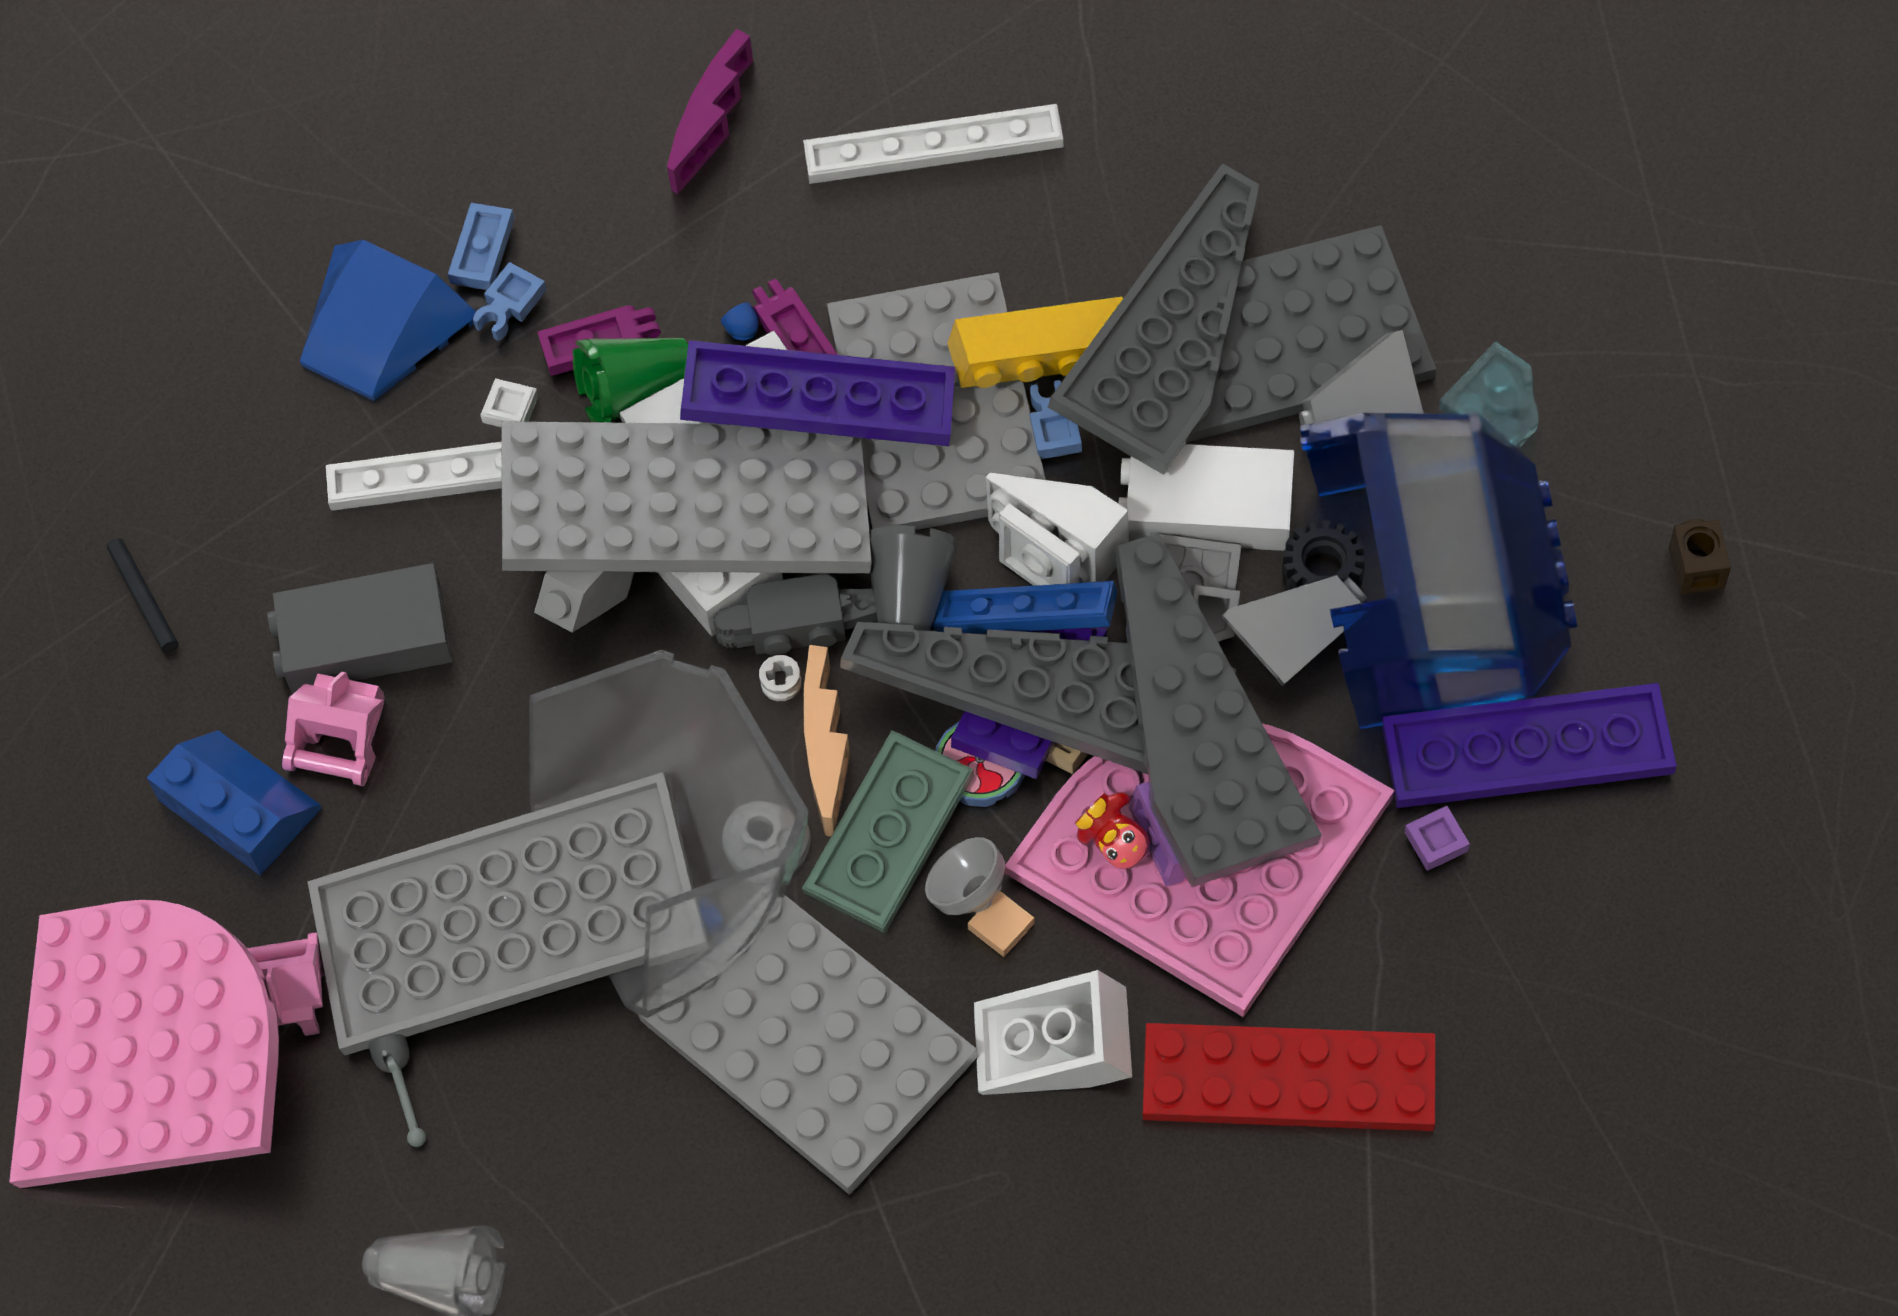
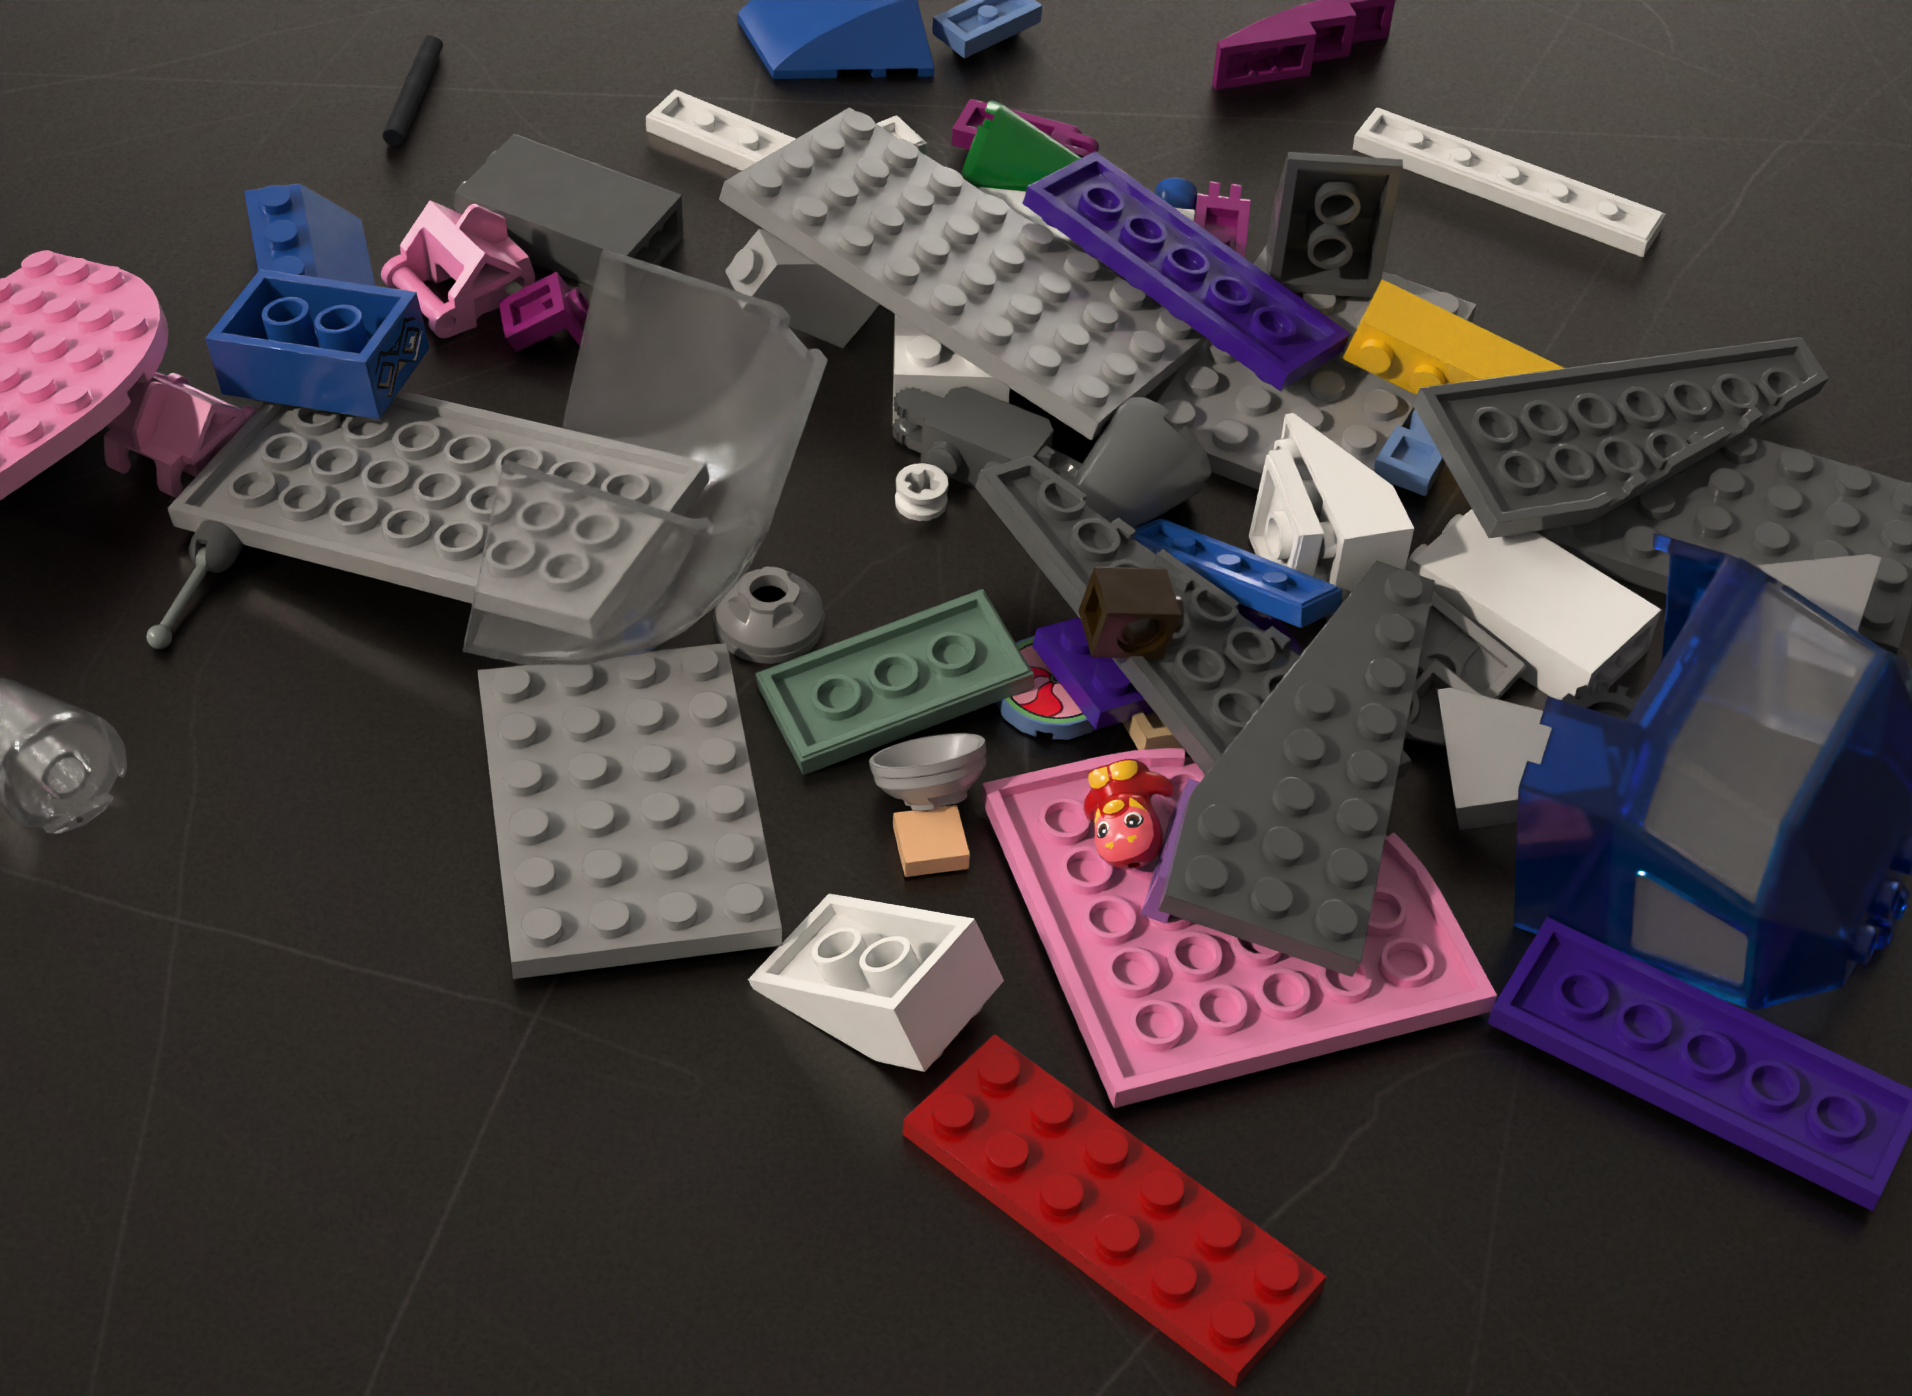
camera: 30 degrees right, 15 degrees down
medium blue plate [473,262,547,341] -> none
light nougat slope [804,645,851,837] -> none
medium lavender plate [1405,806,1470,871] -> none
none -> blue brick [205,269,430,419]
none -> magenta bracket [498,272,593,352]
none -> dark brown brick [1078,567,1184,659]
none -> dark grey slope [1266,152,1403,298]

